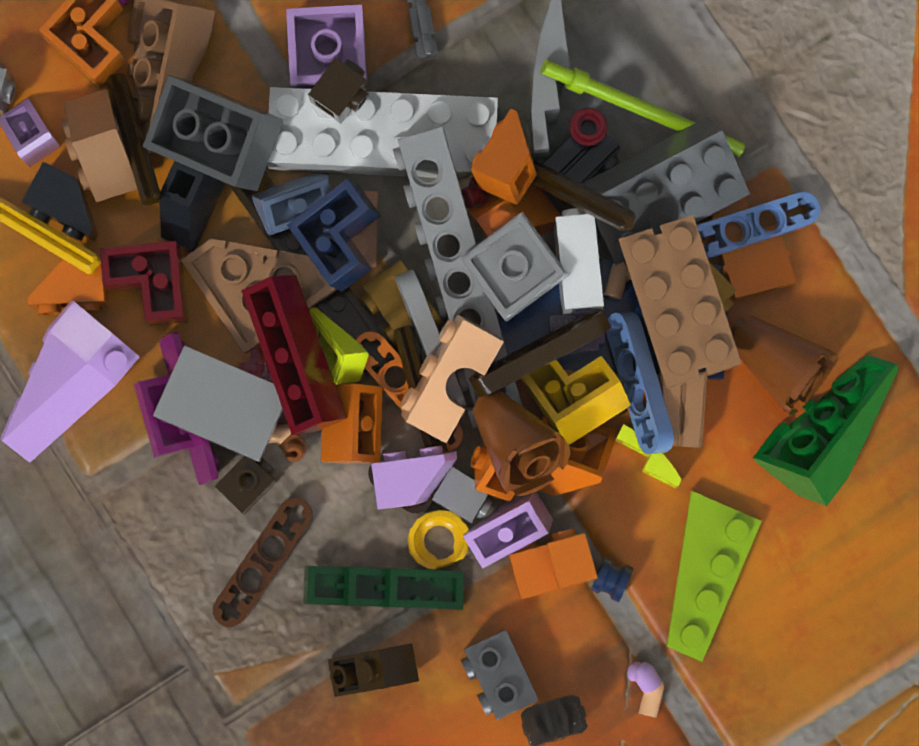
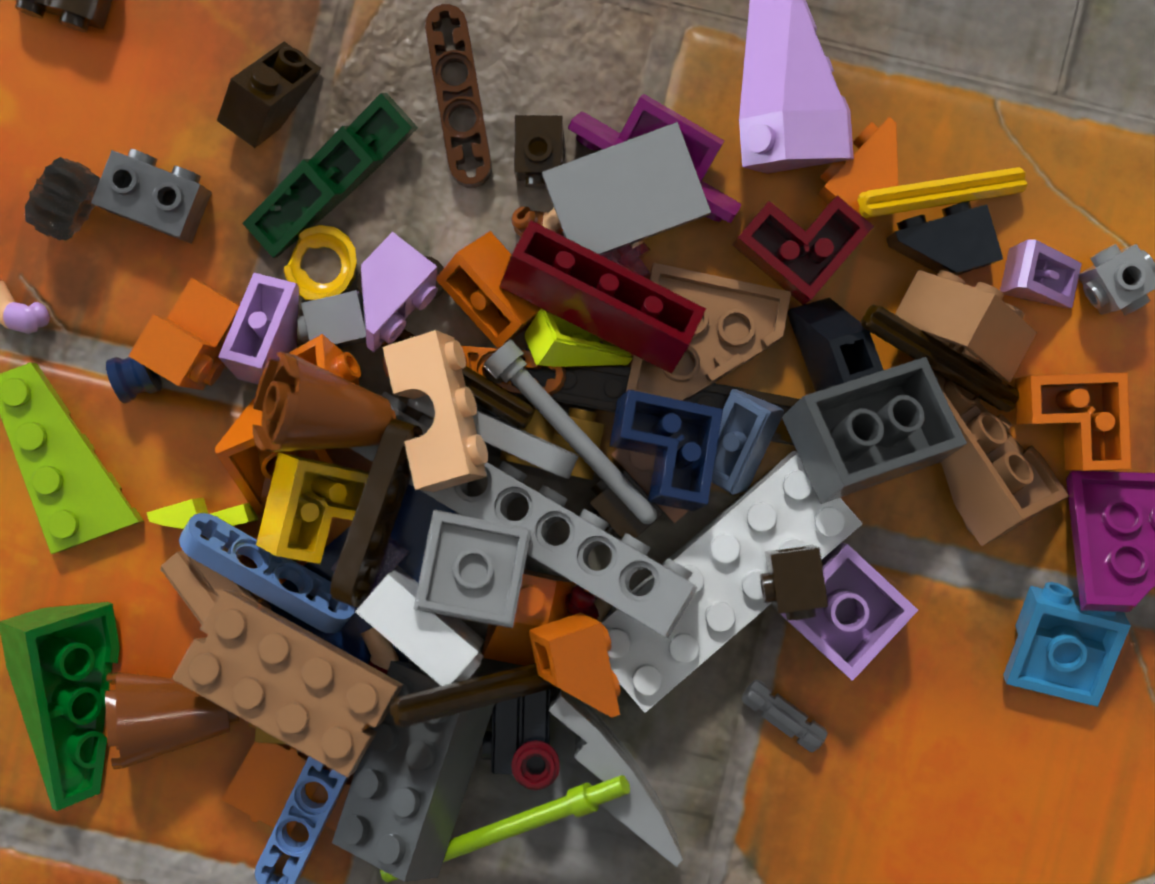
camera: 130 degrees right, 5 degrees up
none -> light grey piece [483,340,657,524]
none -> dark brown brick [590,471,663,539]

